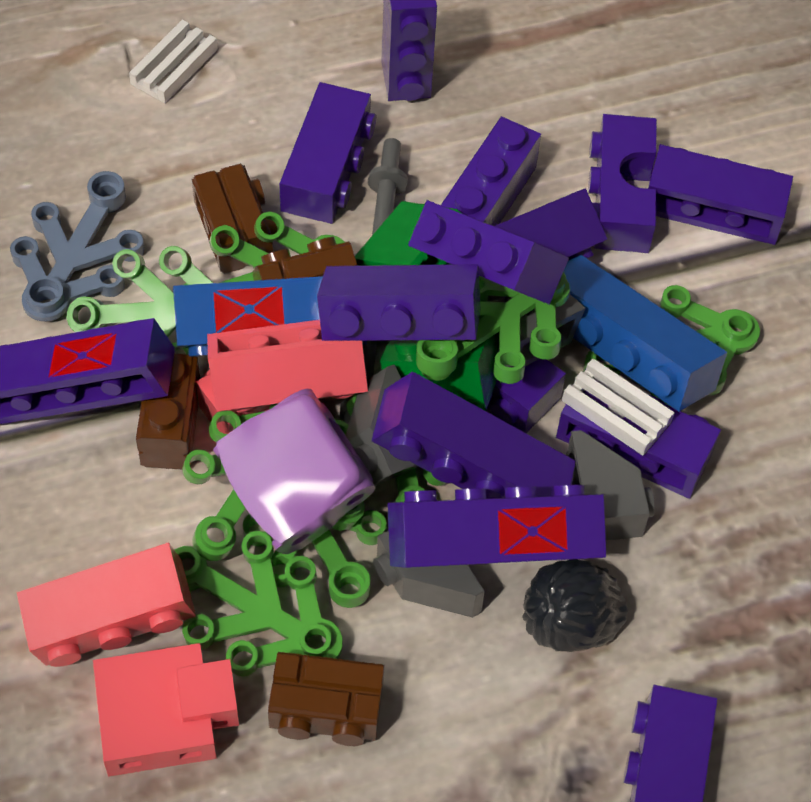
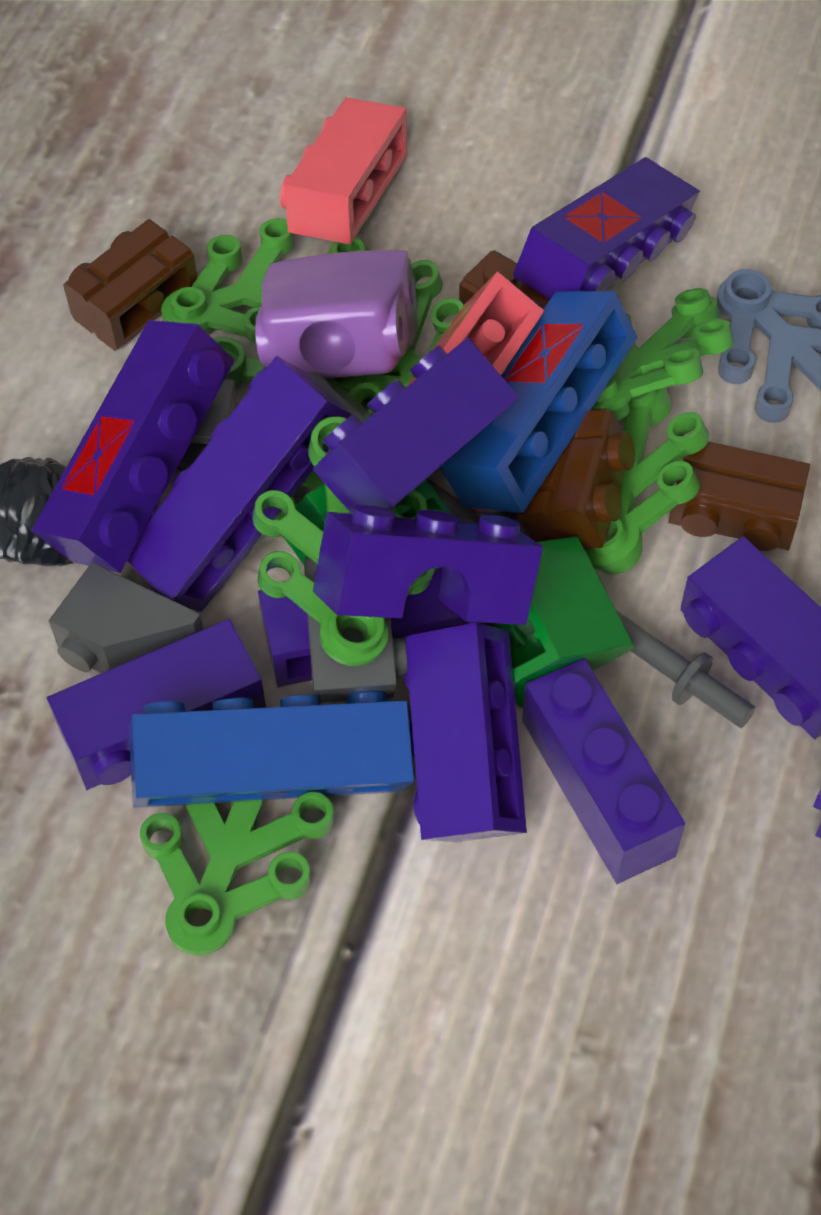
camera: 130 degrees right, 0 degrees up
coral piece [93,643,239,777] -> none
white tile [562,358,674,456] -> none
dark purple arch [588,114,657,253] -> none
dark purple brick [648,144,793,245] -> none

